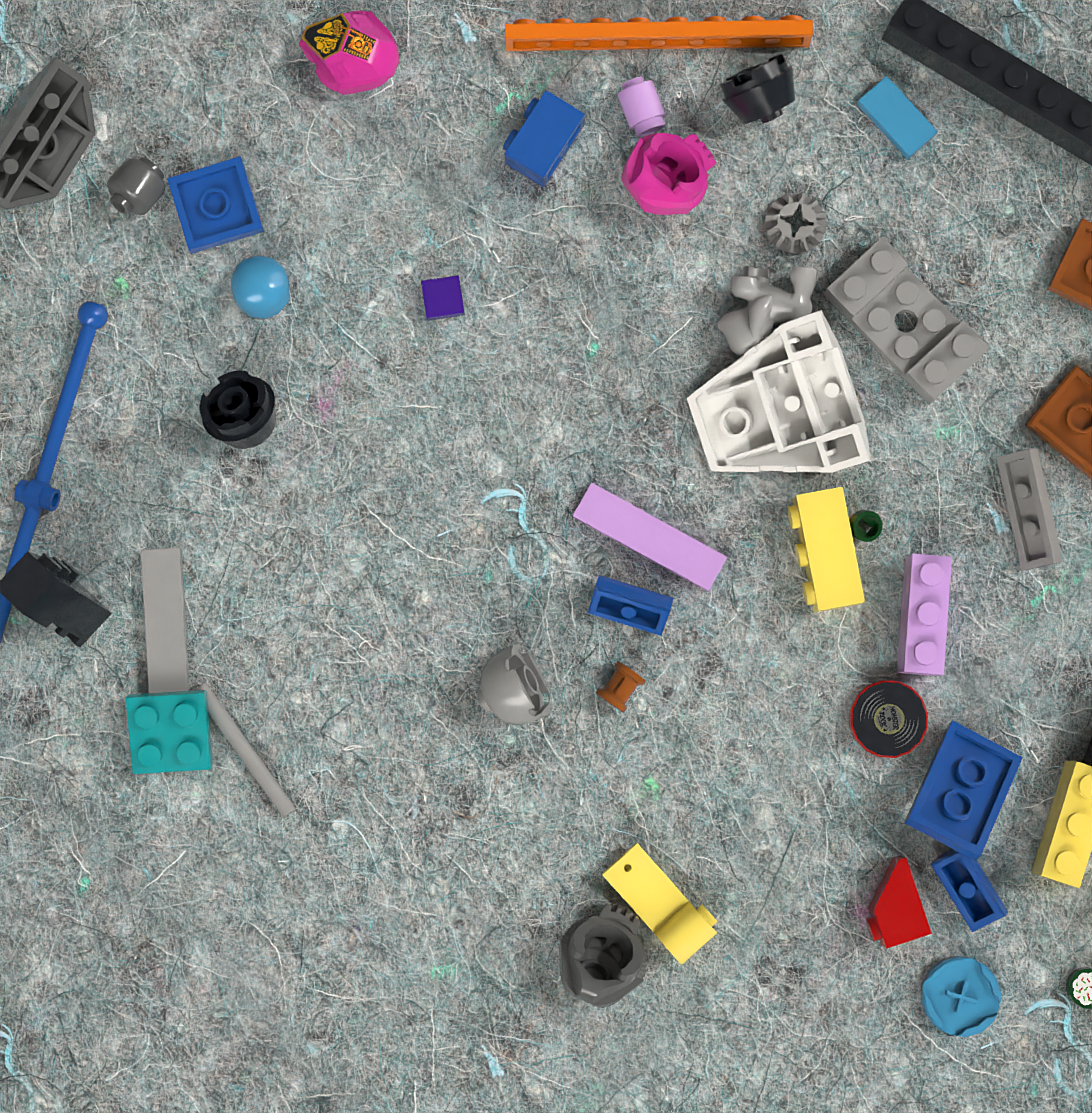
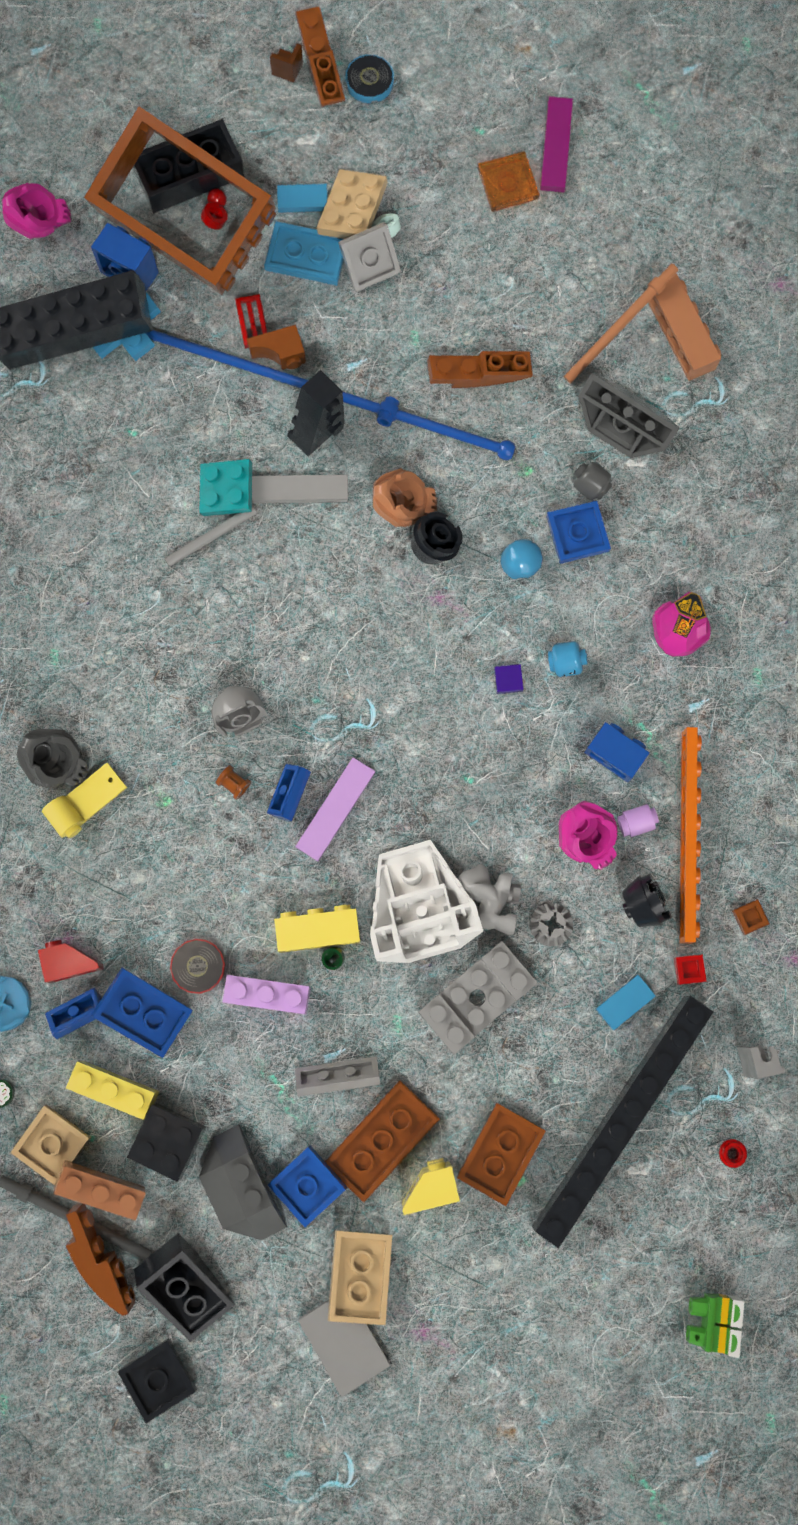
camera: 85 degrees right, 5 degrees down
none -> nougat helmet [373,468,437,528]
none -> dark azure head [548,641,588,677]
none -> red plate [674,954,707,985]

